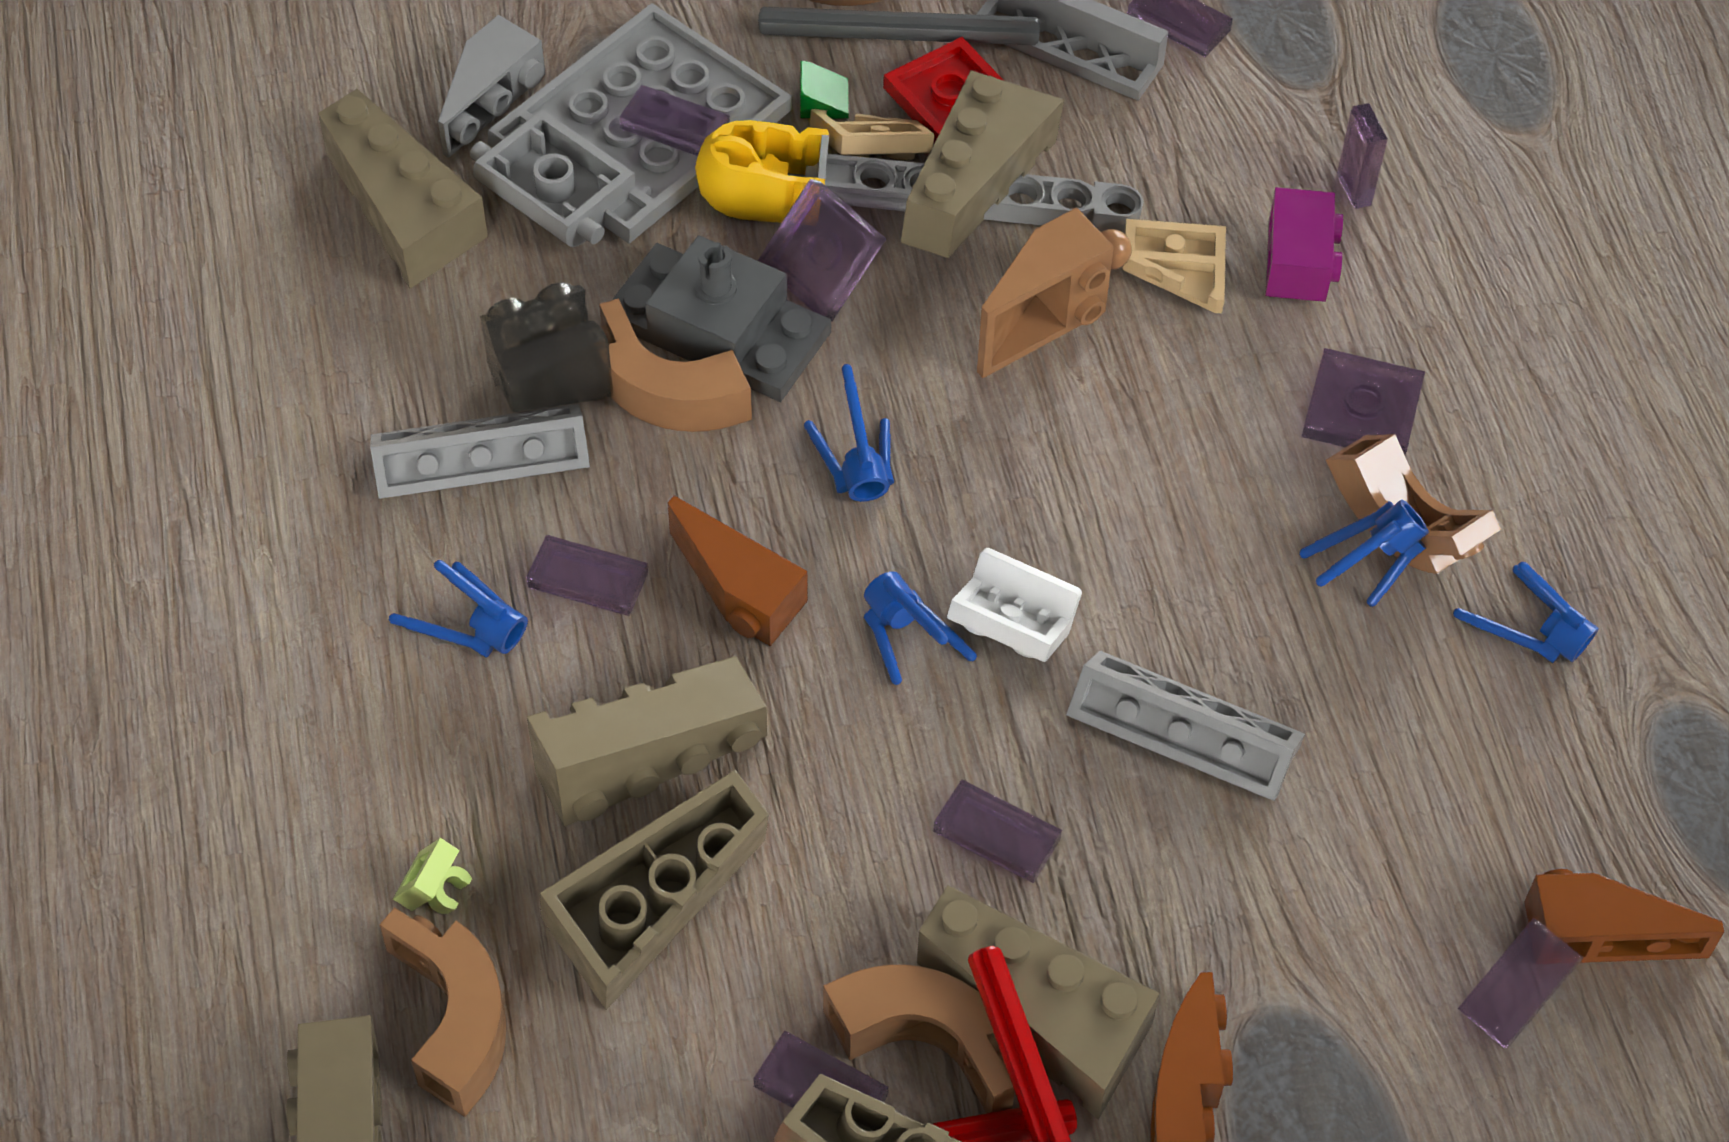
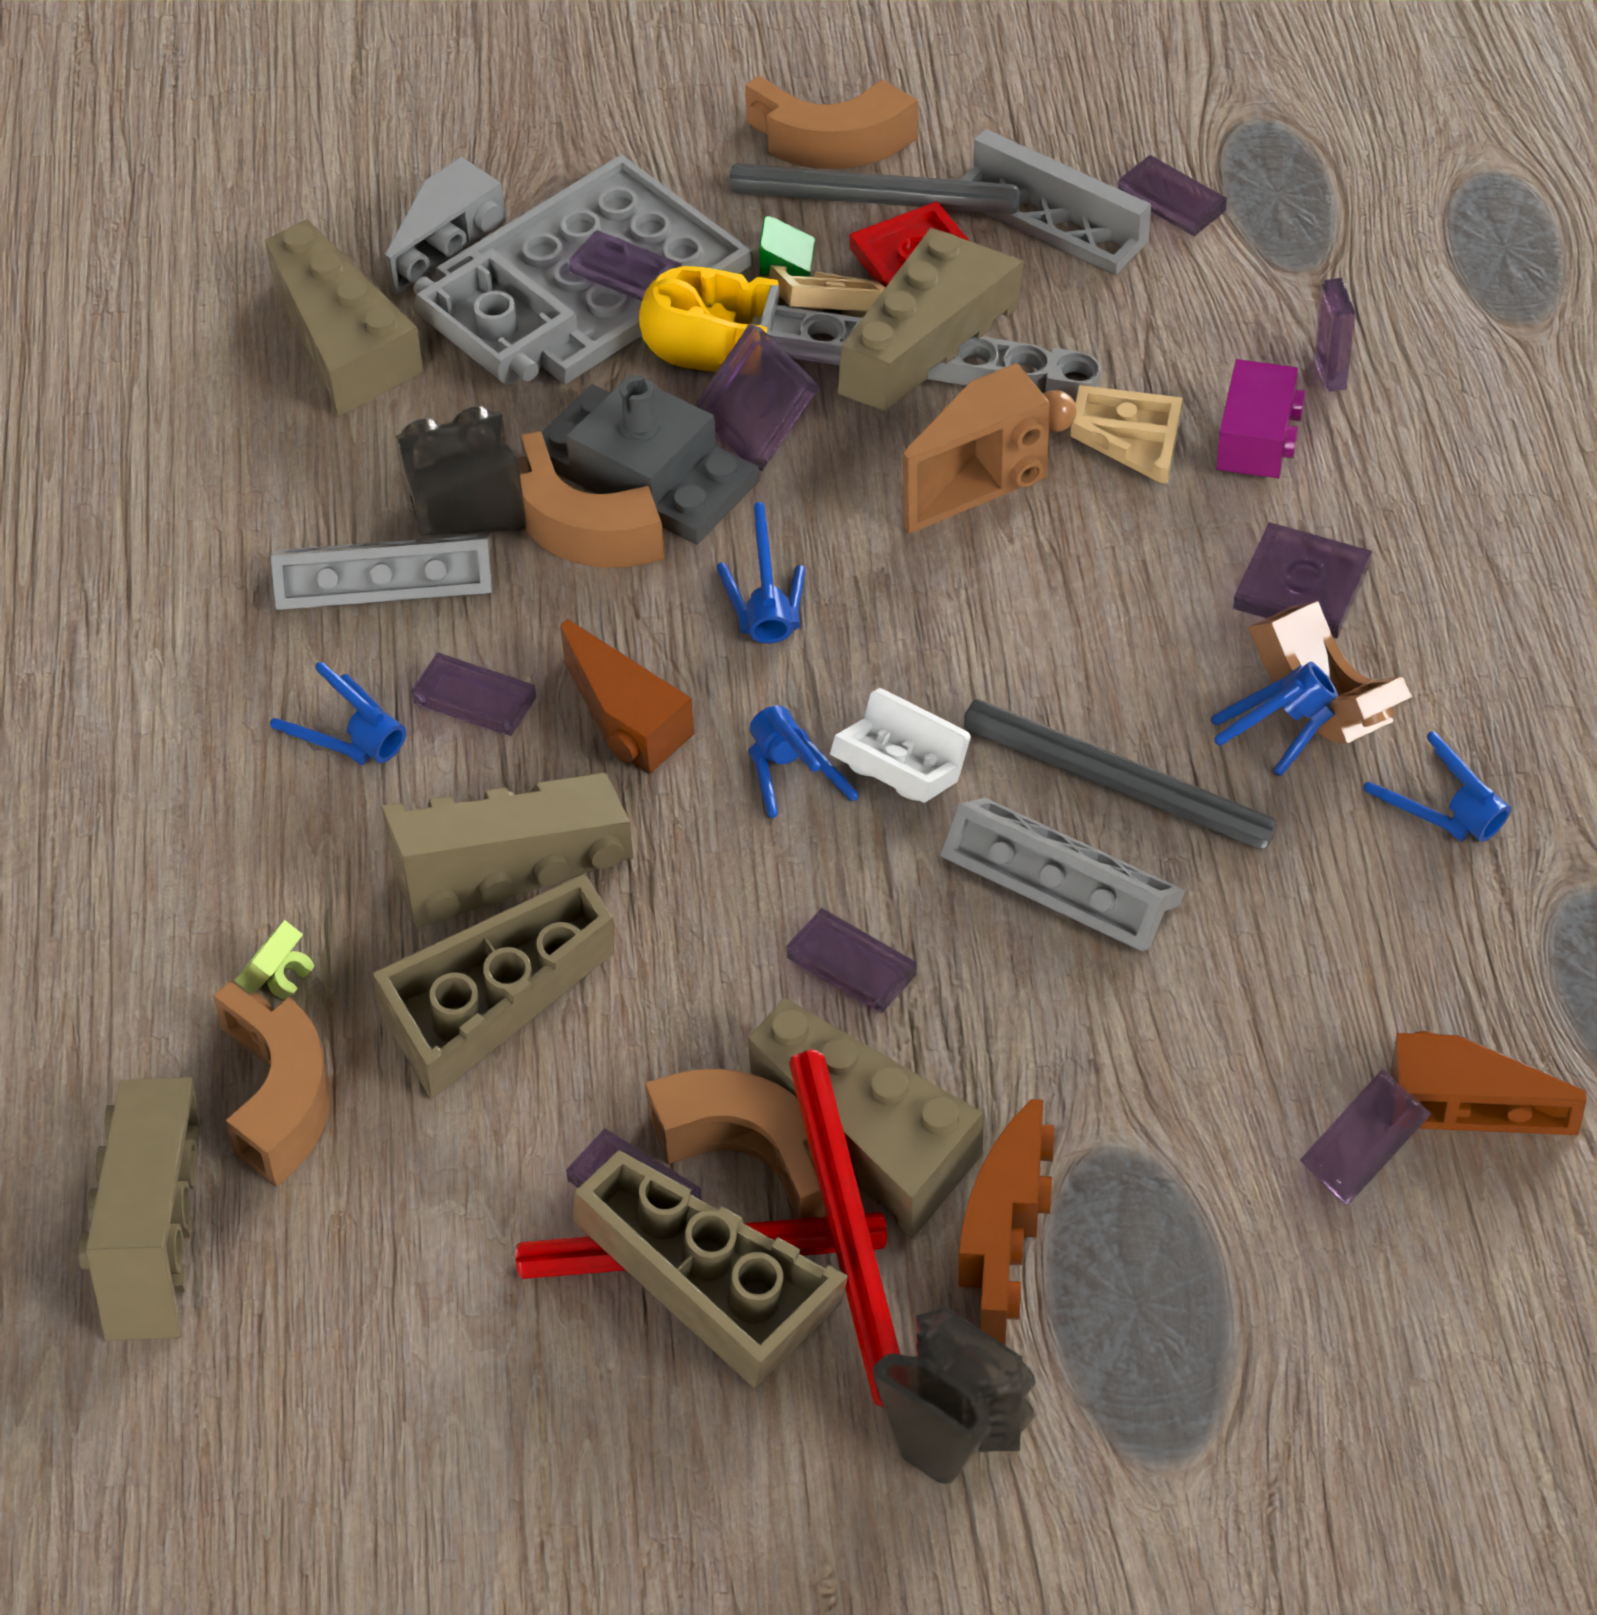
camera: 10 degrees right, 5 degrees down
none -> dark grey axle [964,699,1276,849]

